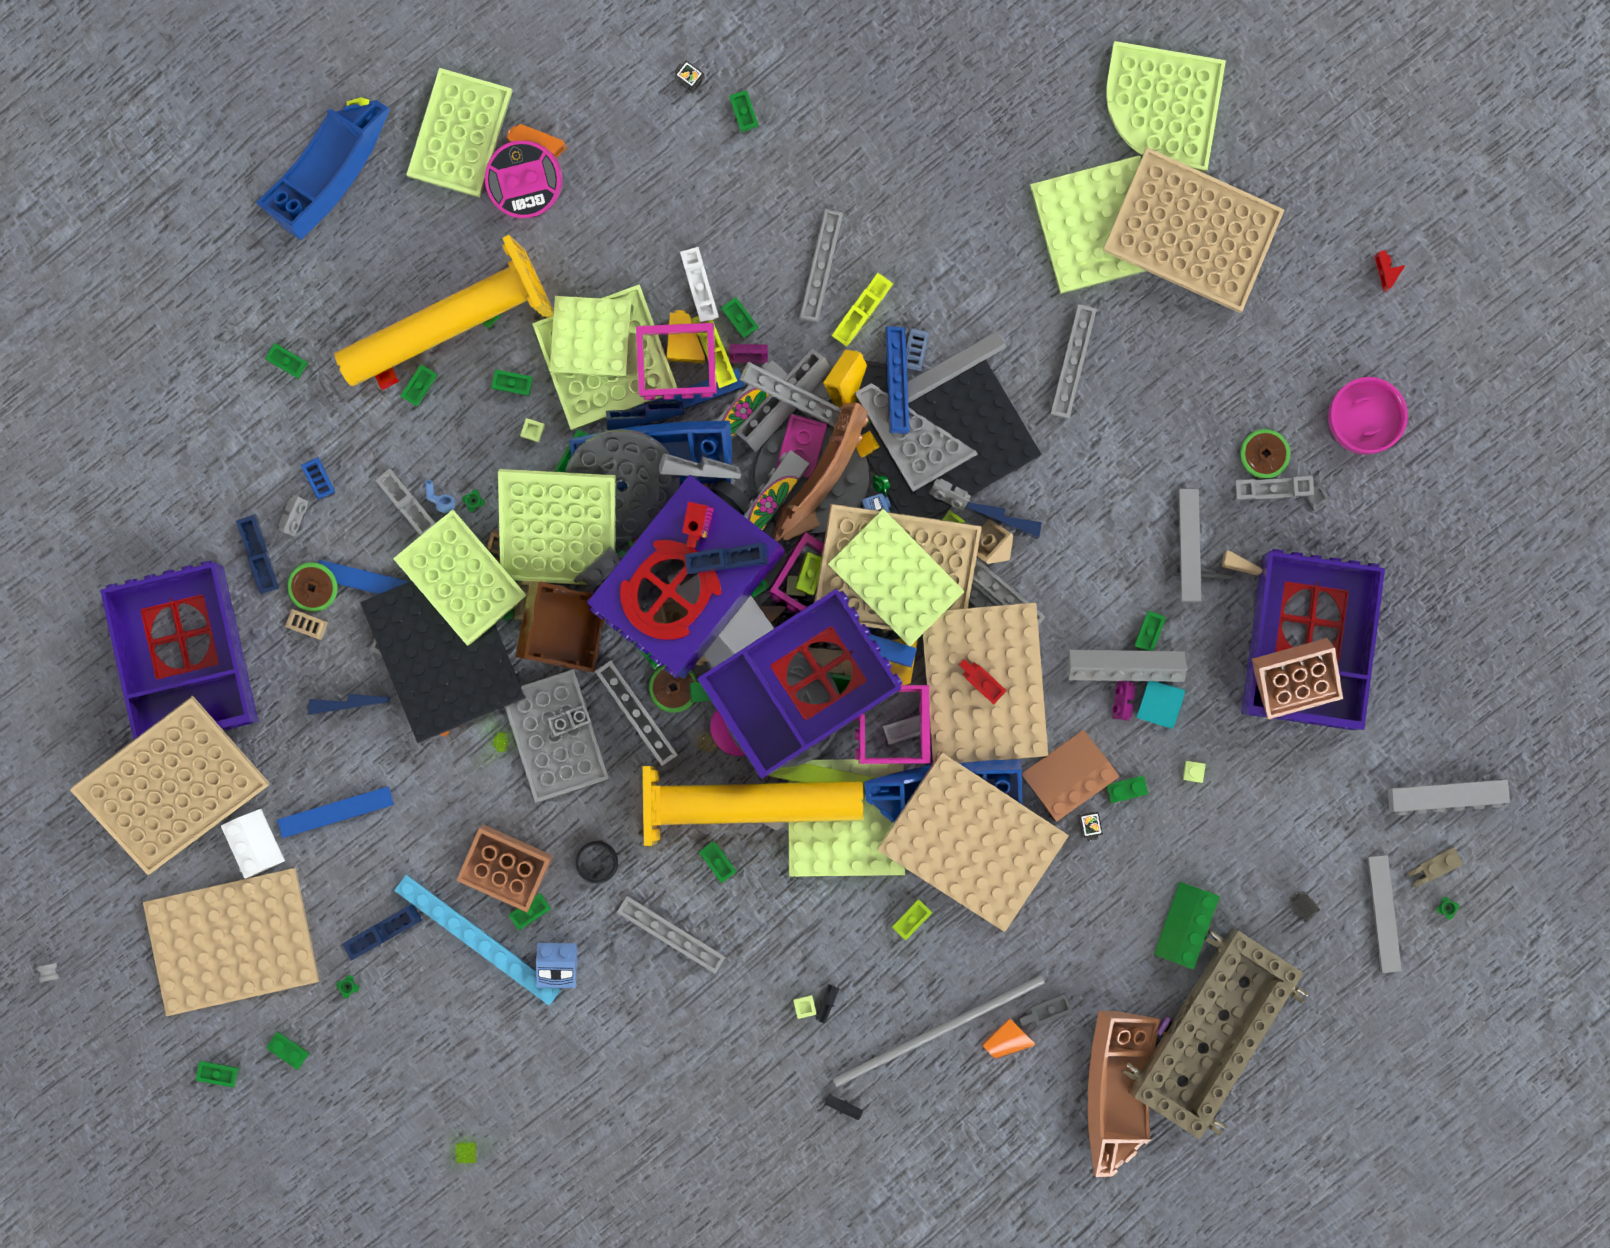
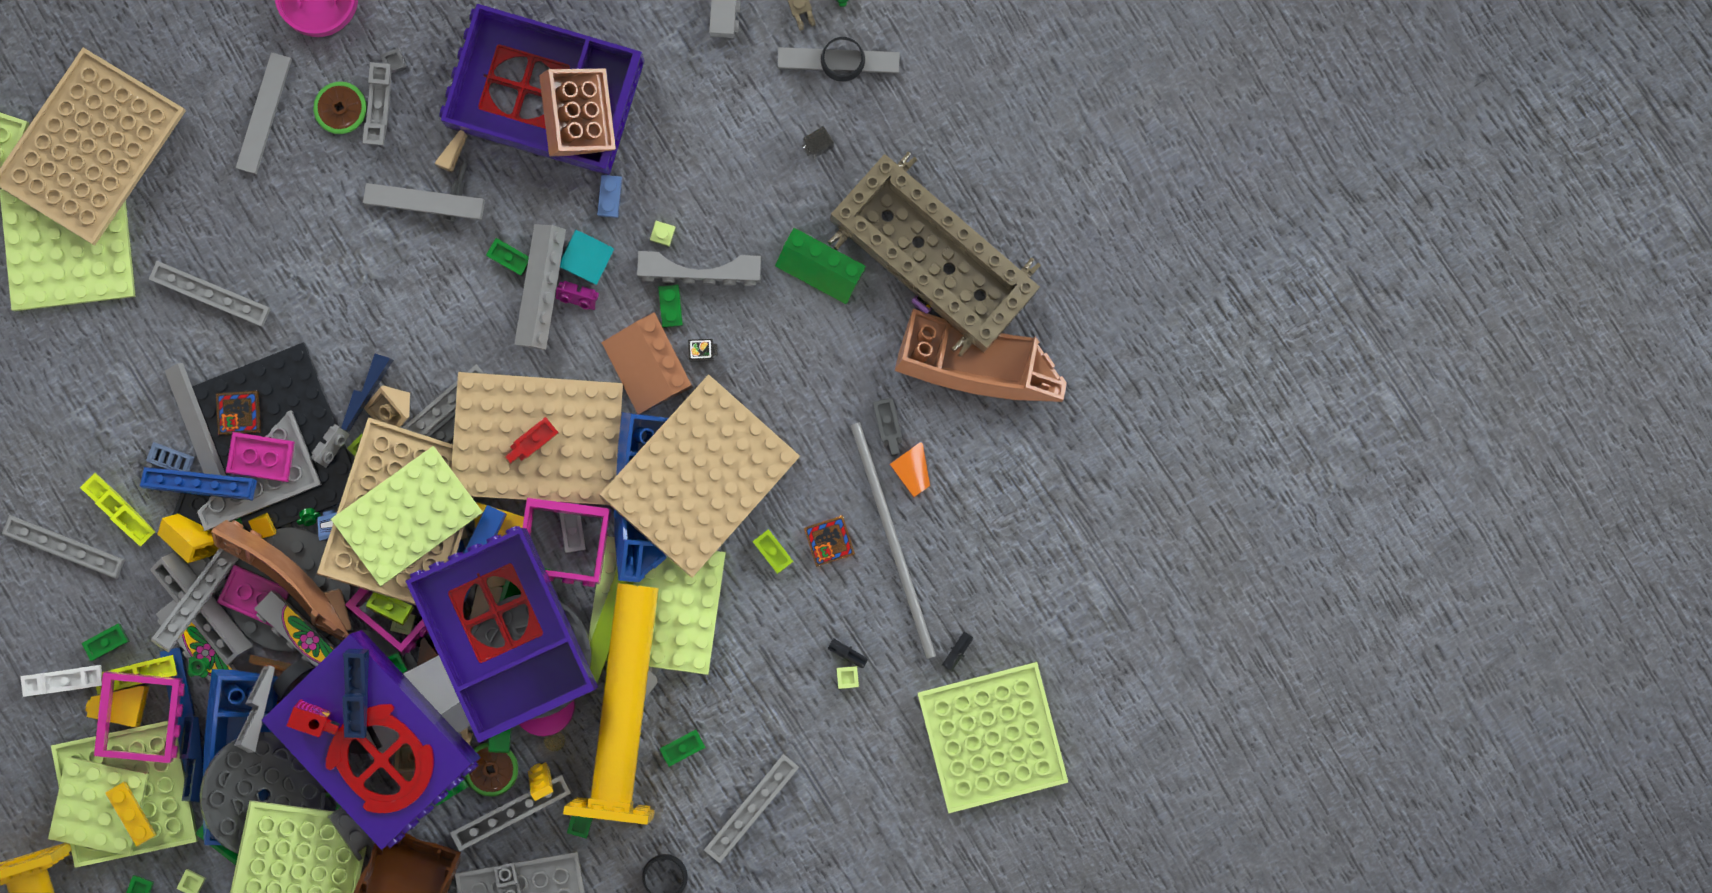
camera: 85 degrees left, 0 degrees up
magenta hinge [729,344,768,364] -> none
none -> yellow plate [105,782,156,847]
none -> green plate [187,656,209,678]
none -> tile [216,391,261,435]
none -> dark pink tile [226,432,295,482]
none -> light grey tile [236,52,292,175]
none -> clear orange tile [249,655,293,671]
none -> yellow plate [528,762,553,801]
none -> green plate [567,816,593,839]
none -> medium blue plate [597,175,622,218]
none -> light grey arch [637,251,761,286]
none -> tile [804,515,855,567]
none -> black tyre [821,37,865,82]
none -> yellowish green plate [918,662,1068,813]

